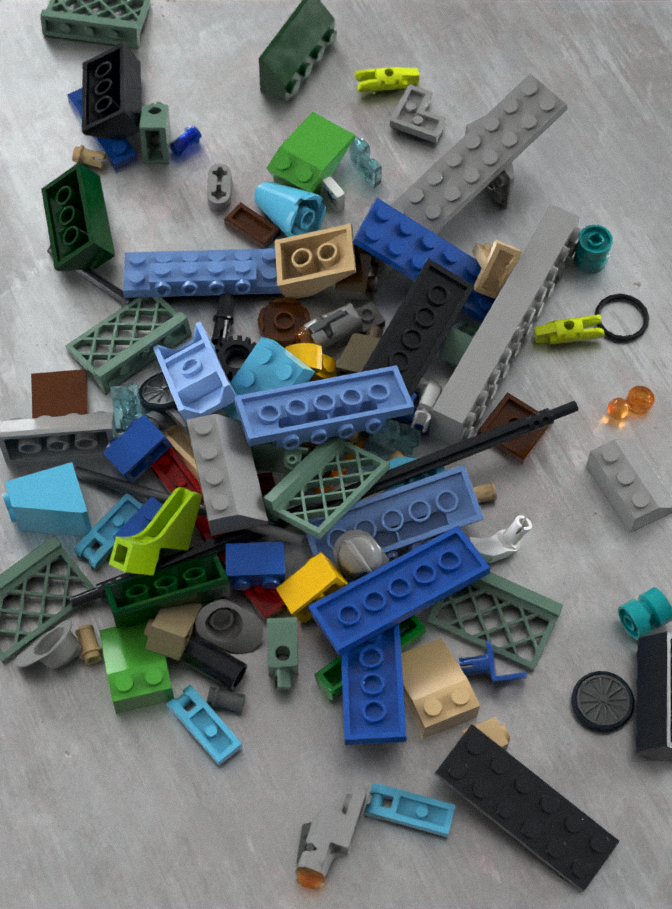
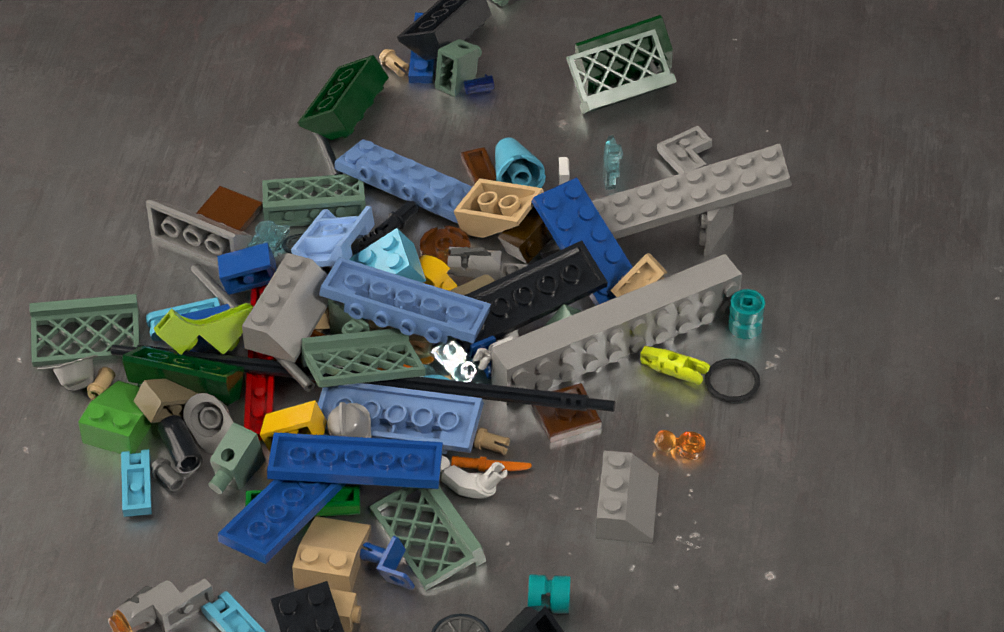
camera: 35 degrees right, 15 degrees down
medium azure slope [2,462,92,537] -> none
light grey beam [207,164,232,211] -> none
blue brick [226,542,285,590] -> none
bright green slope [266,112,356,195] -> none
neon yellow hinge [354,67,420,93] -> none
none -> orange piece [451,456,532,472]
none -> fence [566,29,677,114]

